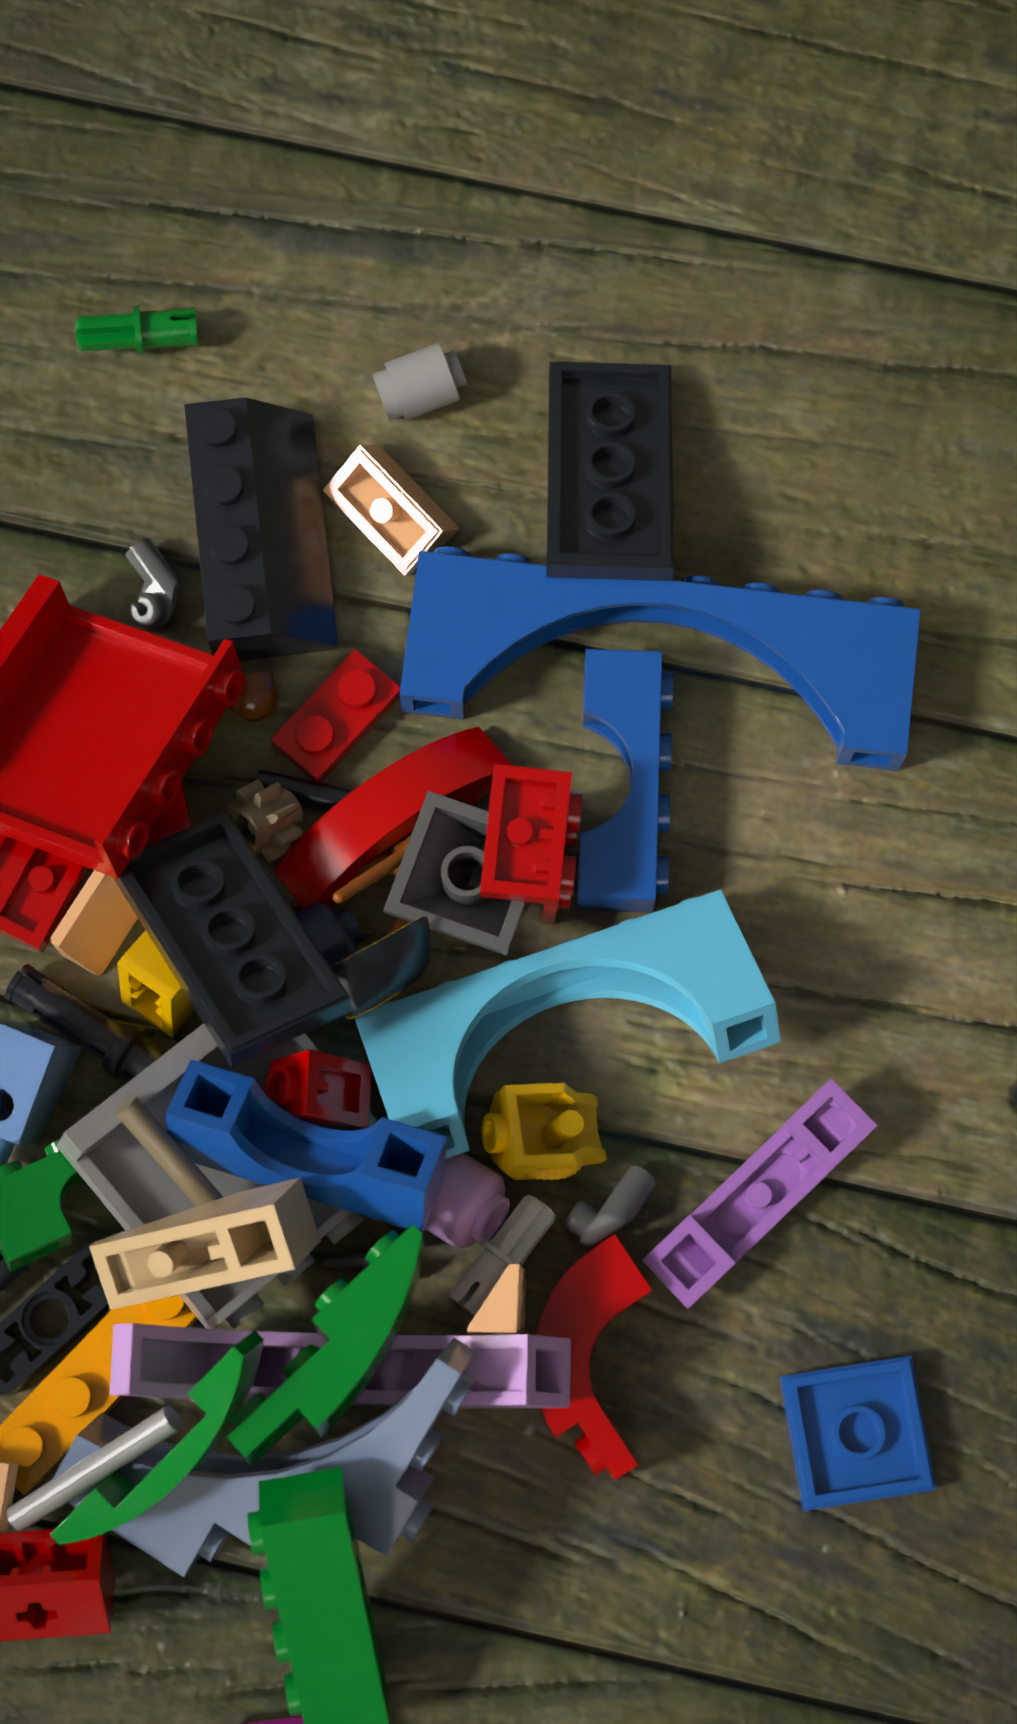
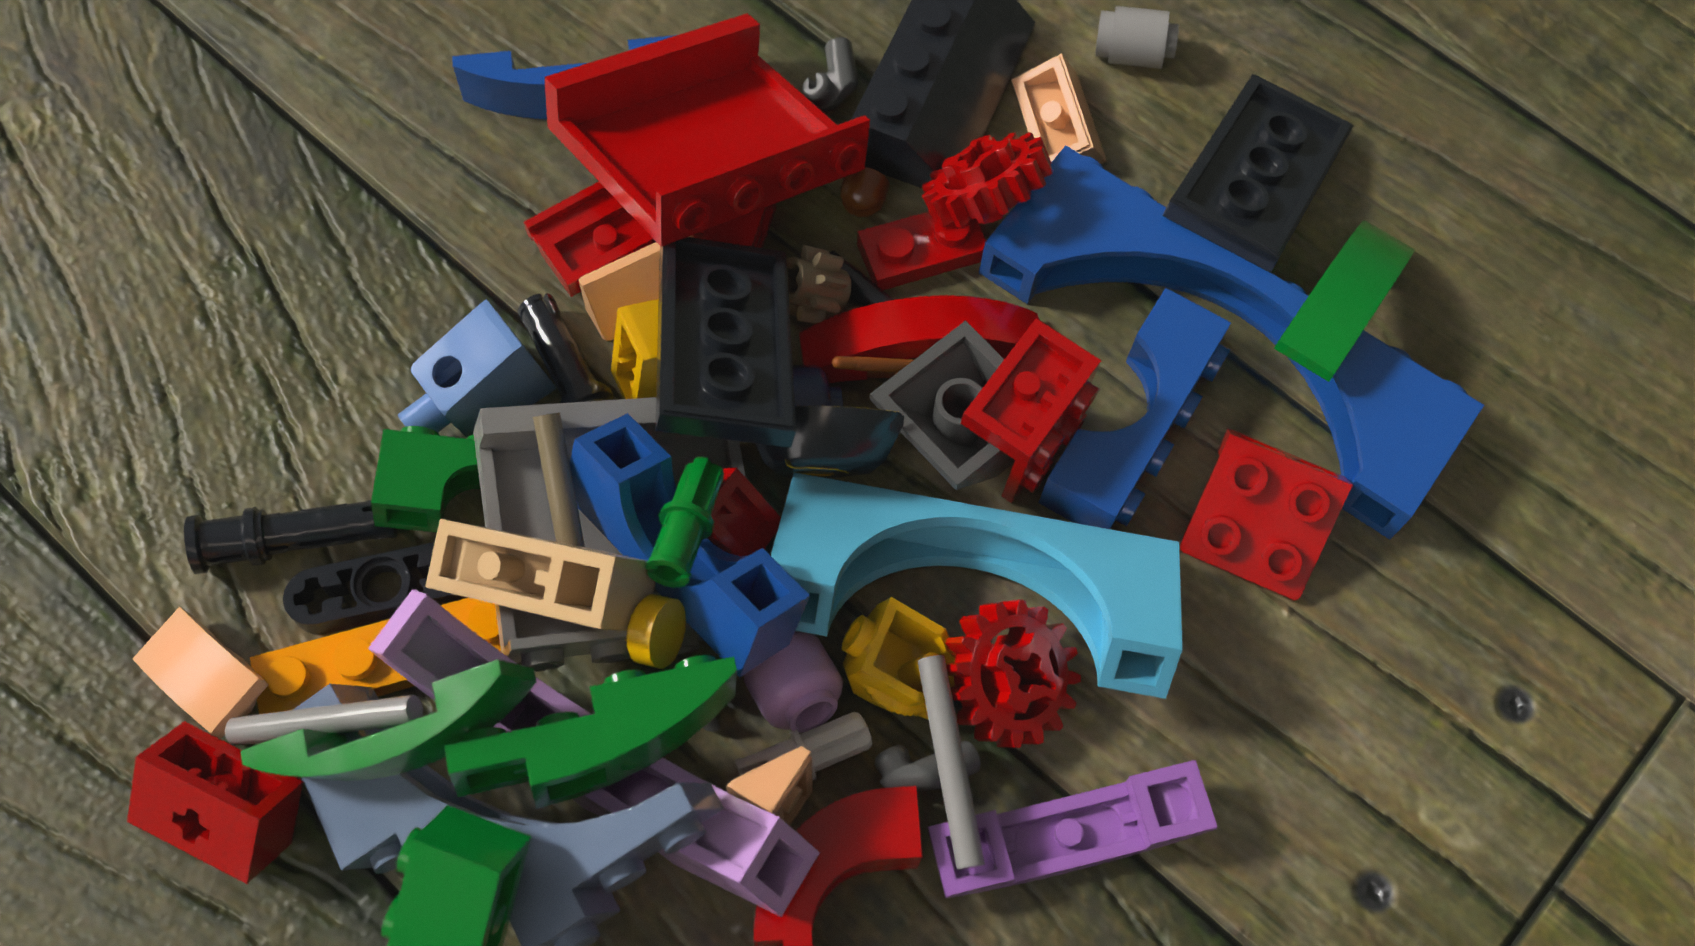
camera: 25 degrees right, 10 degrees down
none -> yellow tile [627,594,686,669]
none -> green axle [645,456,724,588]
none -> light grey bar [917,655,985,870]
none -> red gear [922,132,1053,228]
none -> red gear [945,600,1081,748]
none -> red bracket [1180,428,1353,600]
none -> green slope [1274,220,1415,382]

